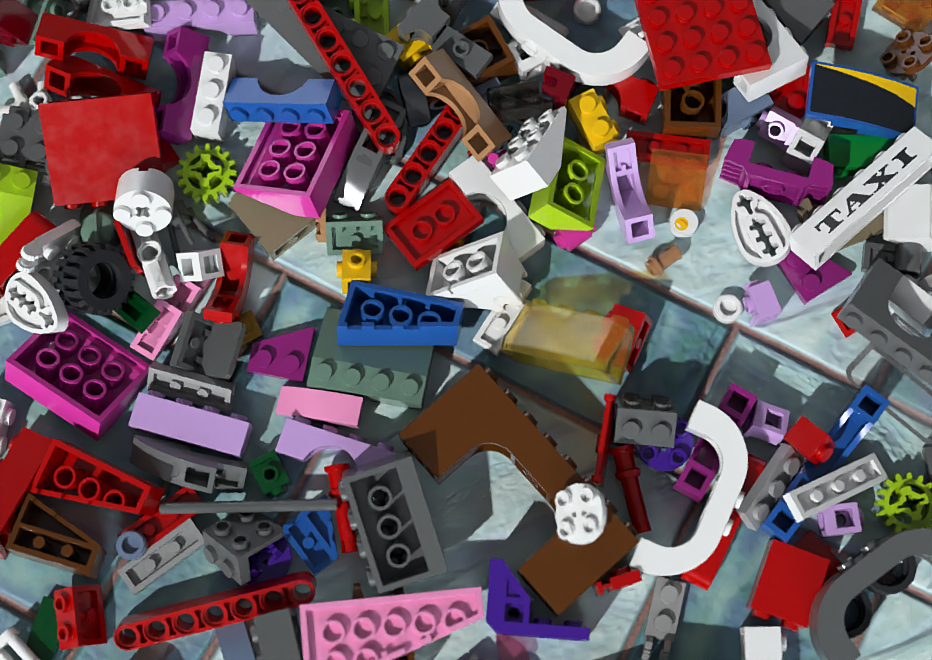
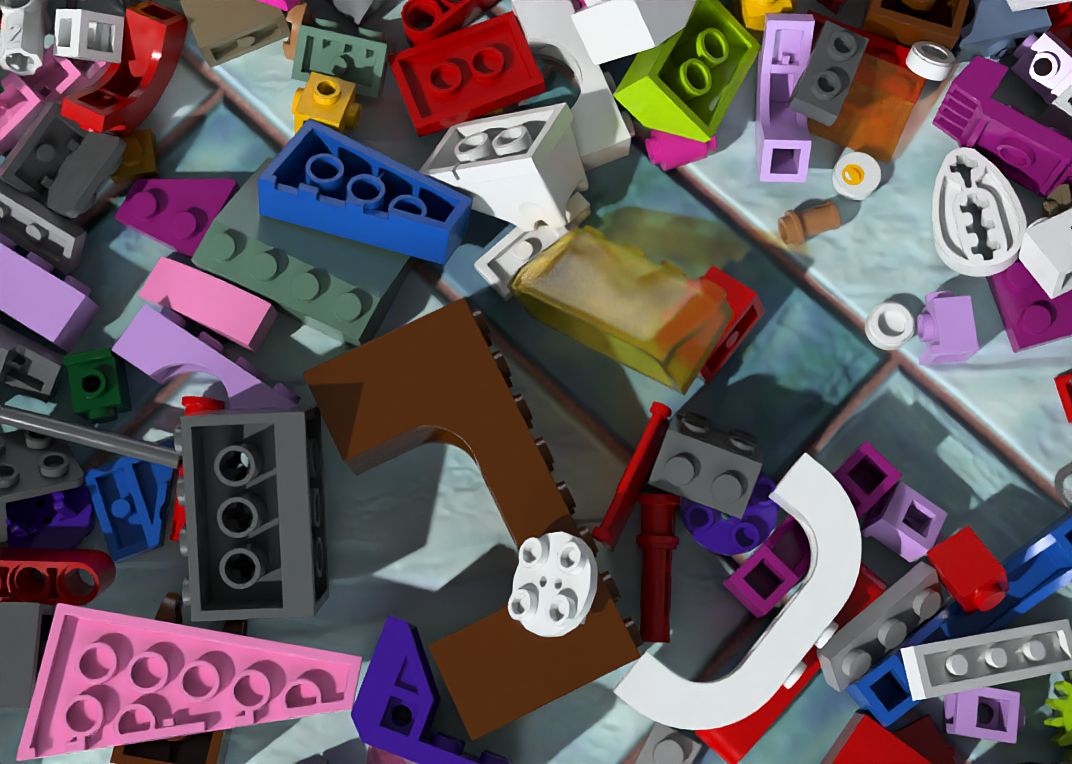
camera: 15 degrees right, 0 degrees up
red plate [592,566,642,597] -> none
none -> dark grey plate [787,20,869,127]
none -> white tile [906,41,956,81]

